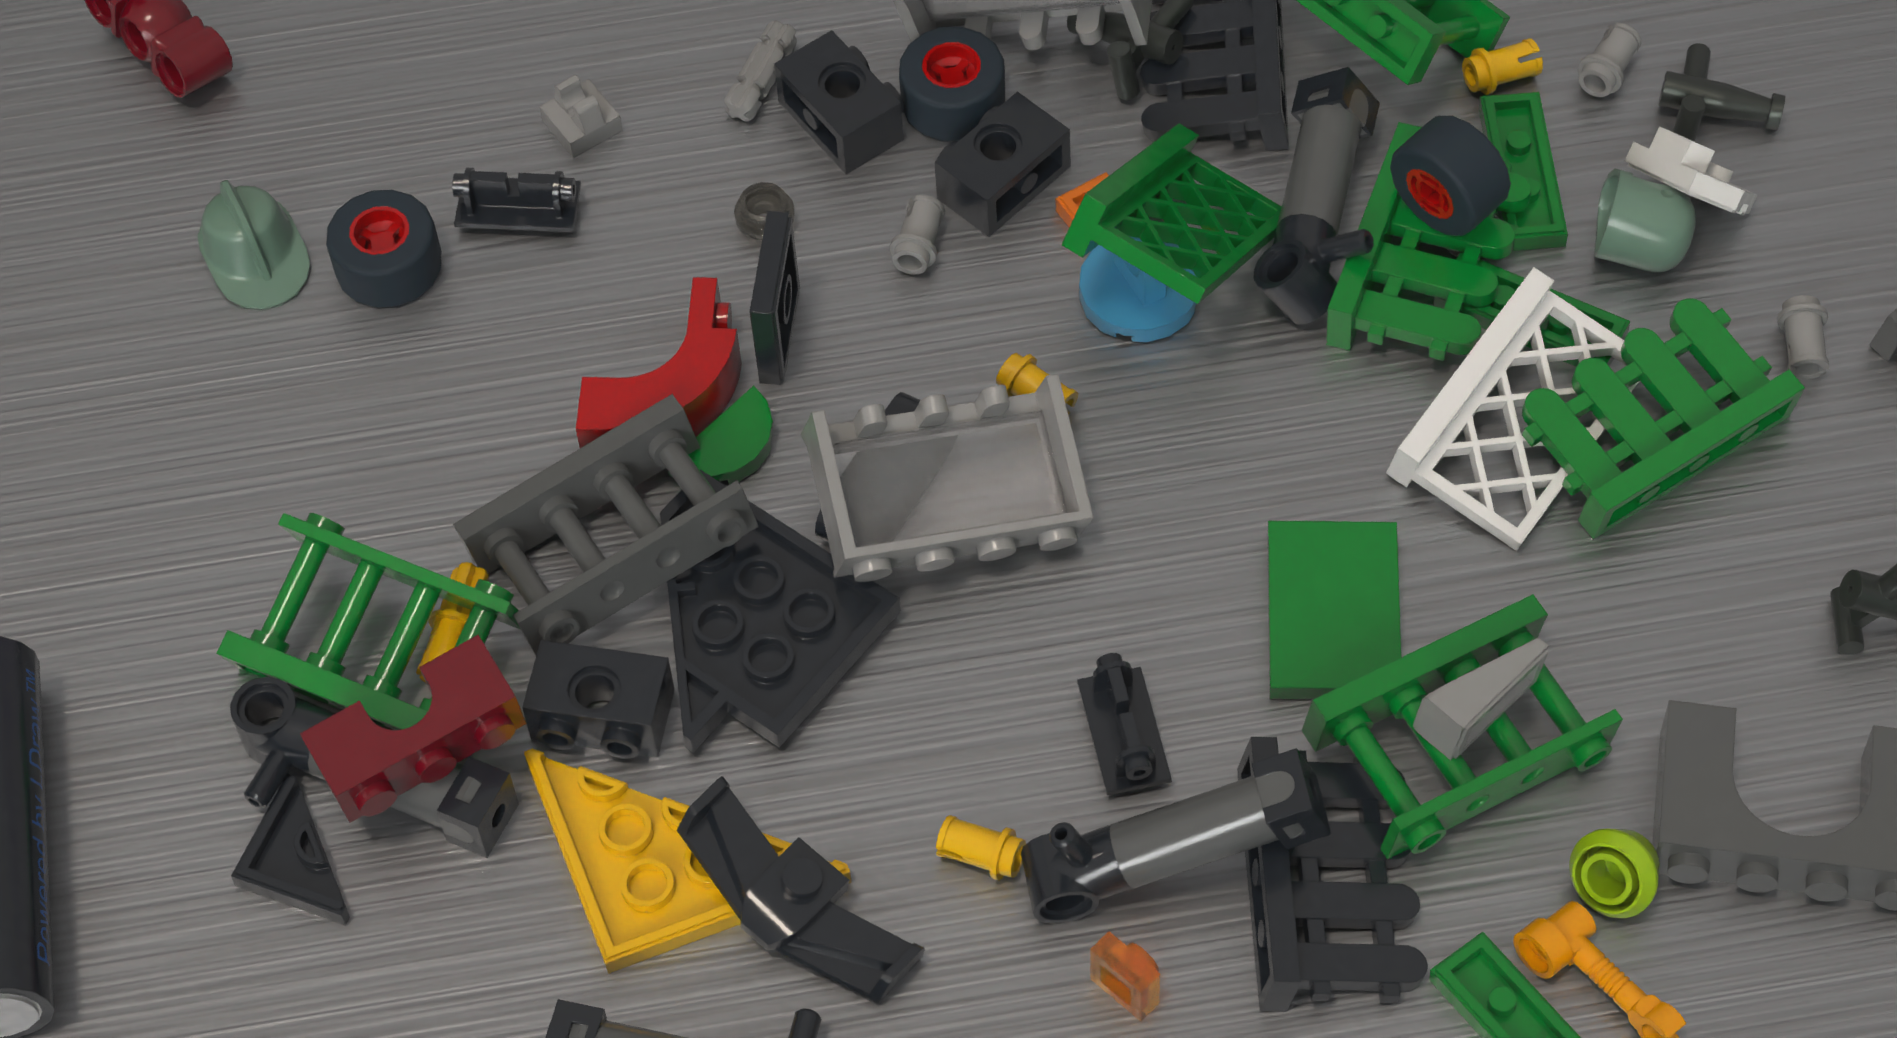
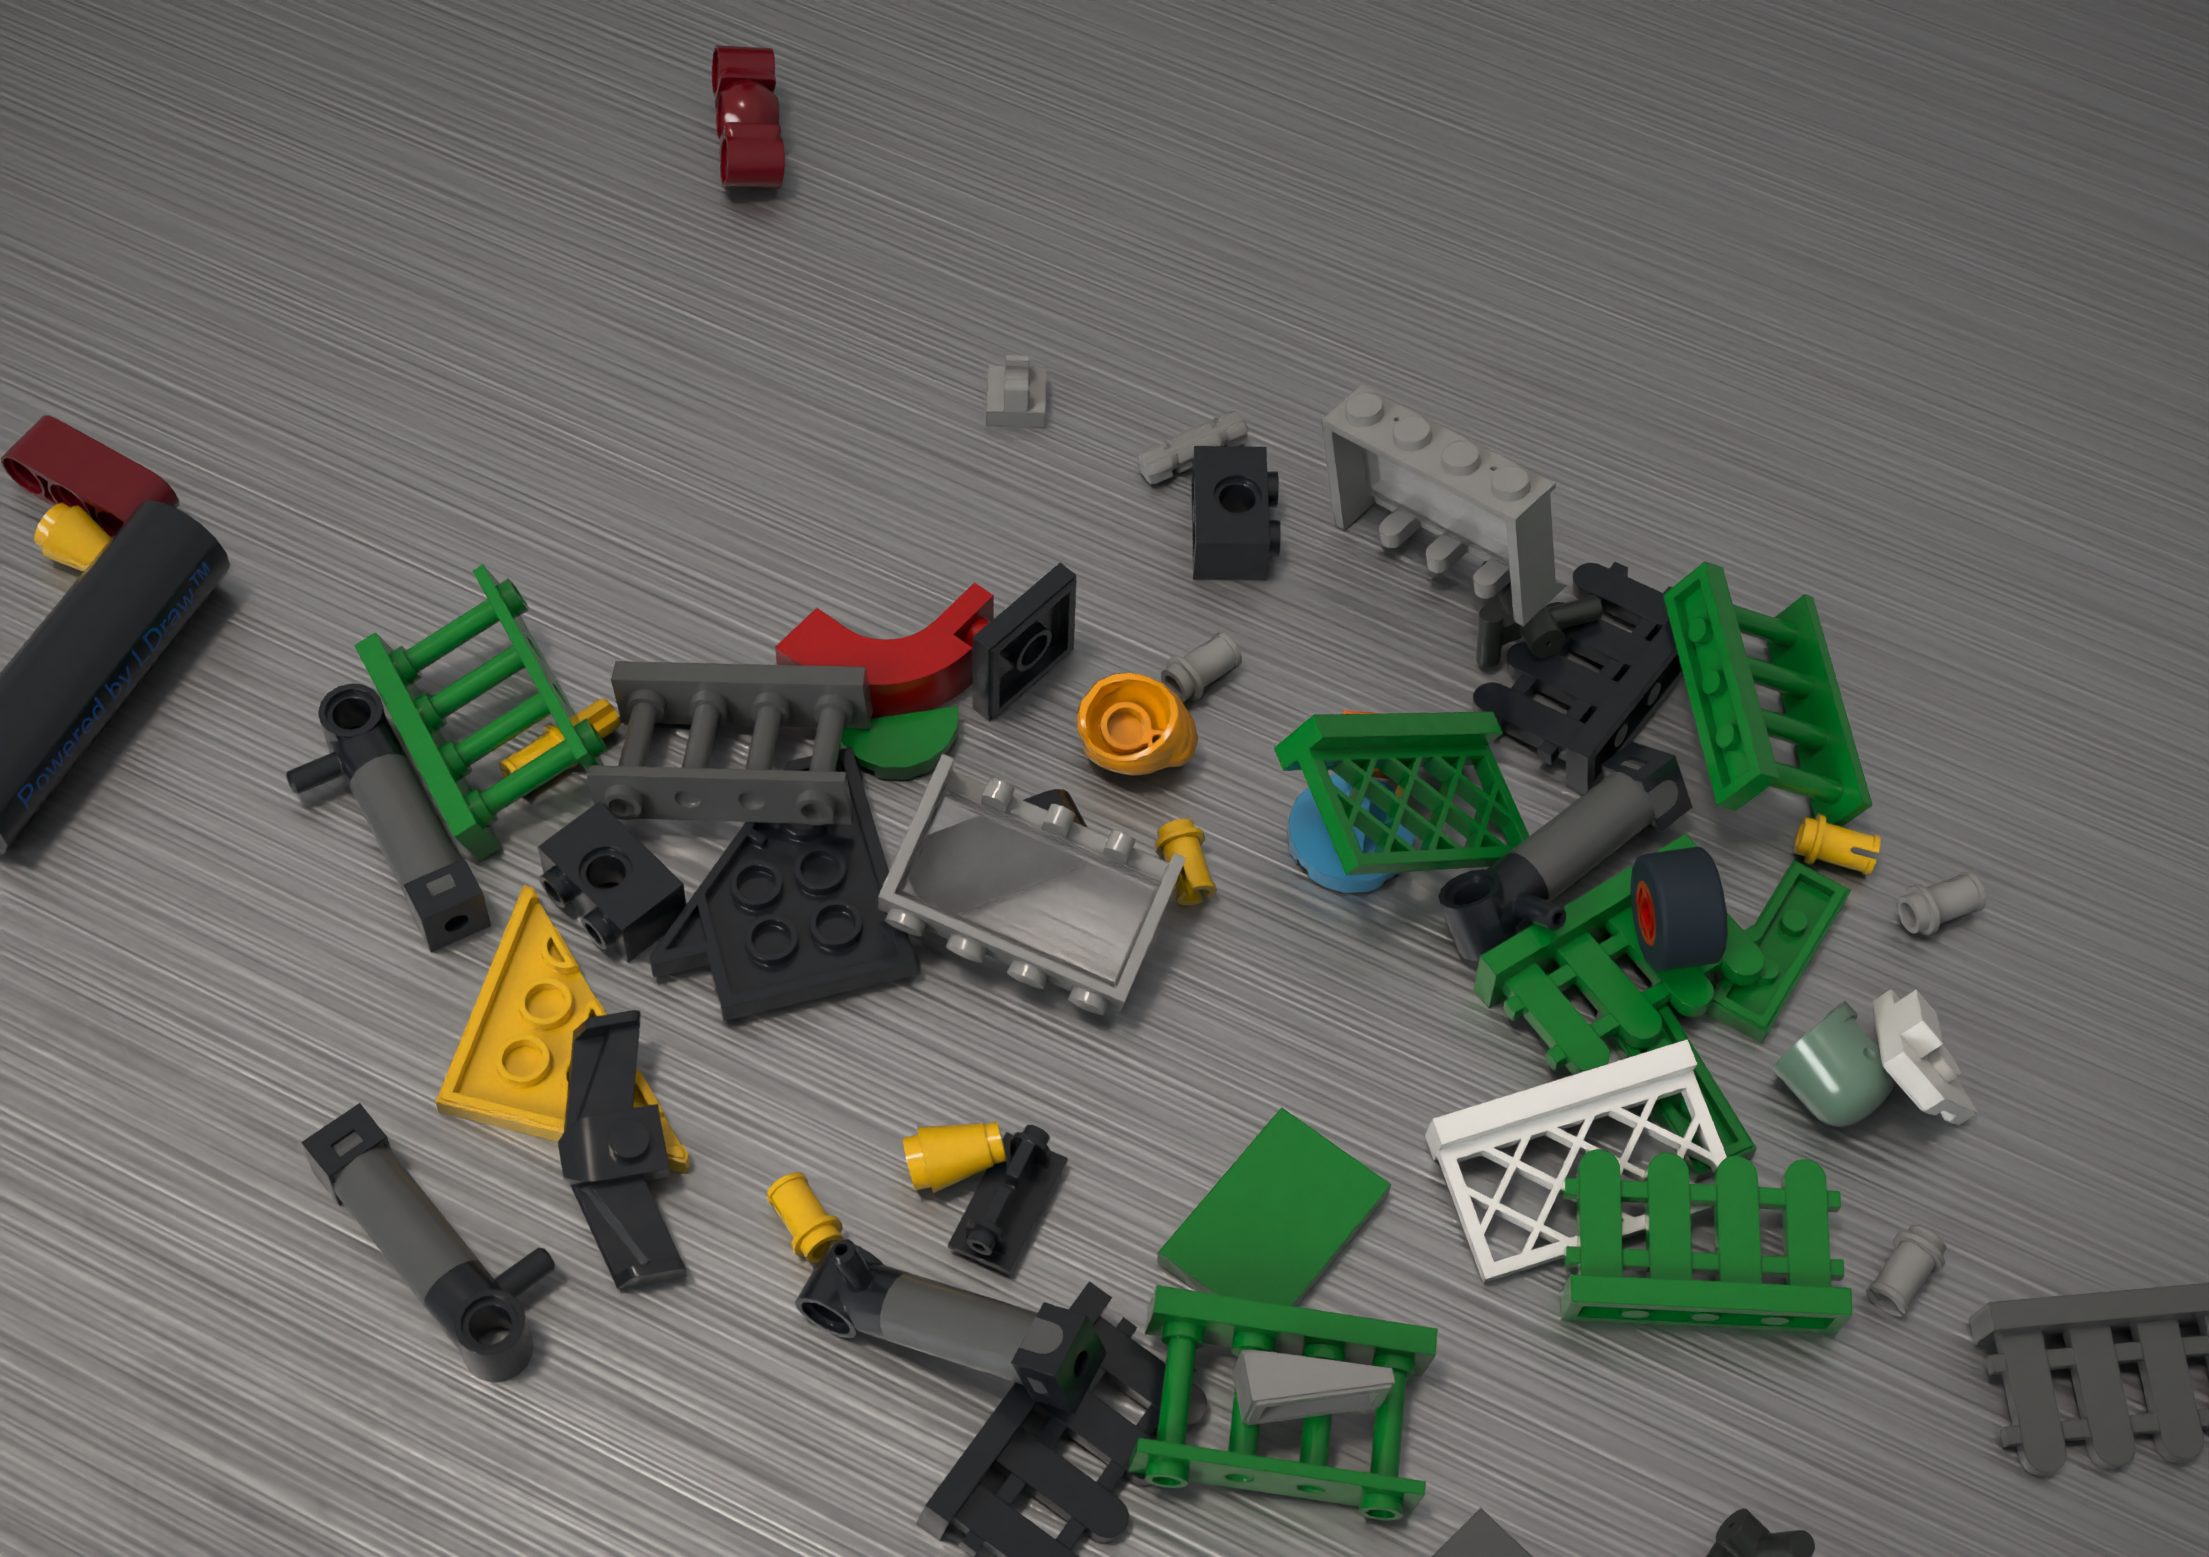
camera: 30 degrees right, 0 degrees up
sand green piece [197,180,311,310] -> none
black tile [231,774,350,926] -> none
dark red arch [300,635,527,823] -> none
black wheel [326,189,442,308] -> none
black hinge [452,168,581,232] -> none
clear smoke plate [734,182,795,240] -> none
black wheel [899,27,1005,141] -> none
black brick [935,91,1071,237] -> none
clear orange plate [1090,931,1160,1021] -> none
pearl dark grey piece [1658,43,1786,141] -> none
none -> yellow cone [902,1121,1007,1193]
none -> light orange hair [1076,672,1198,776]

